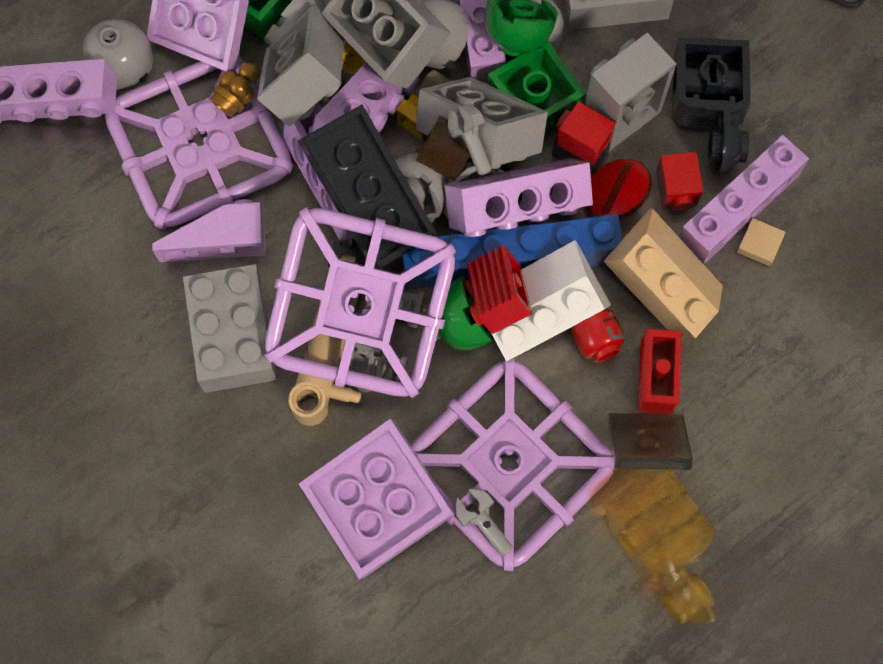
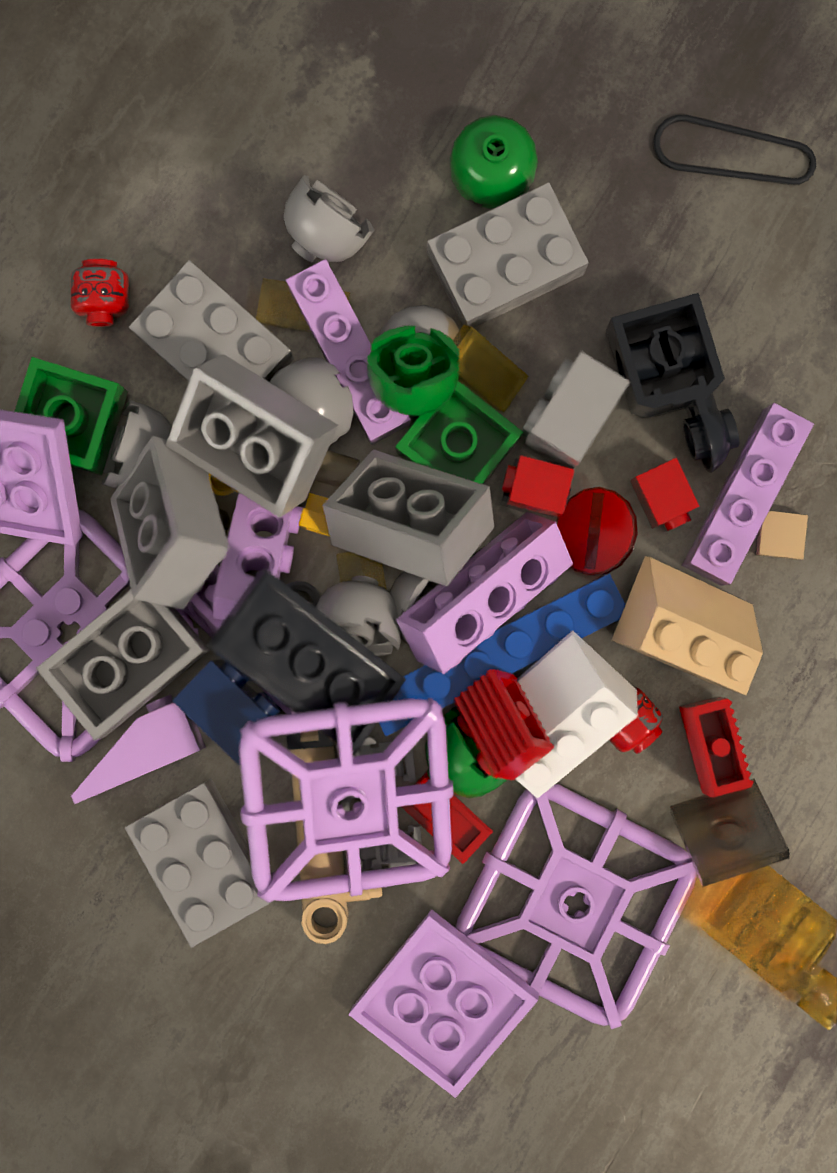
camera: 20 degrees left, 15 degrees up
pearl gold piece [210,62,260,117] -> none
dark brown panel [416,115,470,182] -> none
light grey bar [448,104,491,175] -> none
light grey bar [456,489,512,555] -> none
none -> light grey brick [36,590,210,740]
none -> dark blue brick [172,659,282,765]
none -> red tile [400,771,493,864]
none -> clear yellow tile [453,324,529,413]

